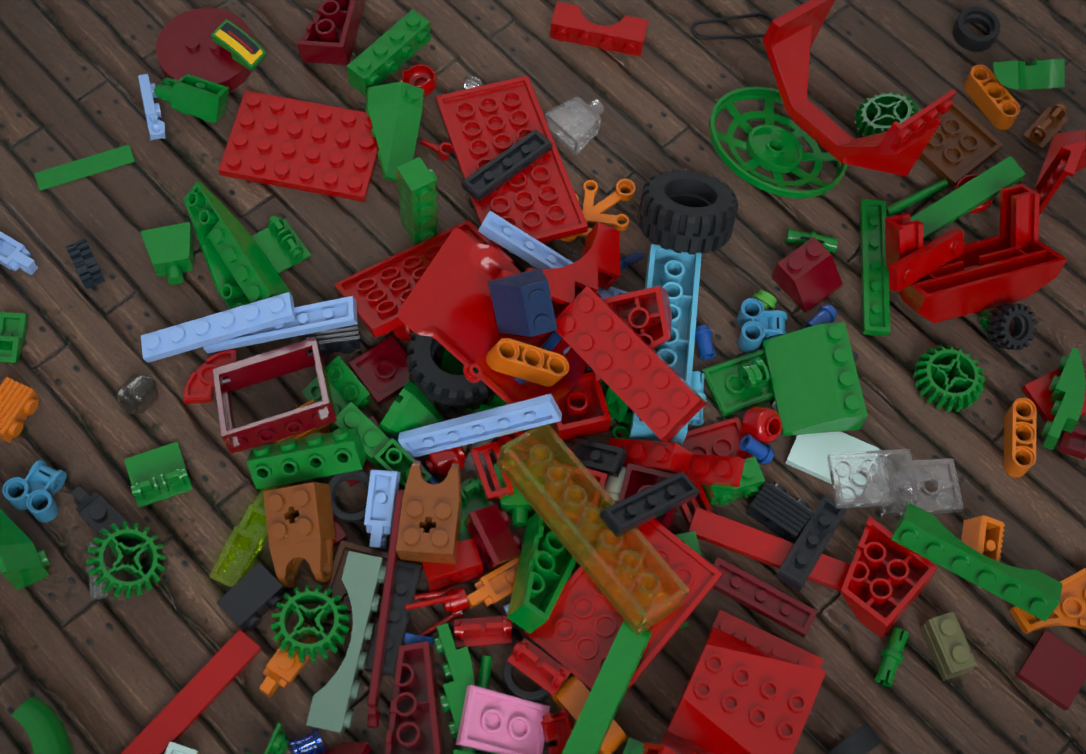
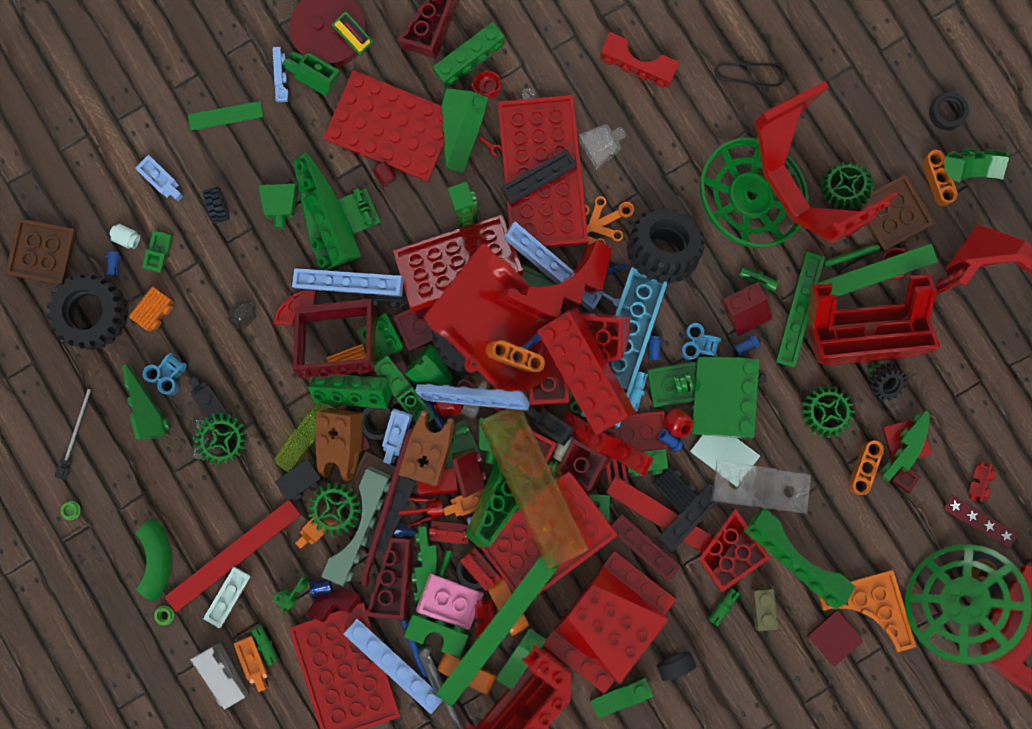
camera: 20 degrees right, 20 degrees up
green hinge [124,442,193,508] -> none
light blue plate [141,292,296,363] -> none
red tile [471,442,514,502] -> none
dark blue slope [488,268,557,337] -> none
black tile [599,471,700,538] -> none
bright green plate [752,289,777,311] -> none
red plate [889,228,964,292] -> none
orange brick [961,515,1005,563] -> none
dark orange hinge [1022,103,1068,149] -> none
none -> dark red piece [372,162,397,187]

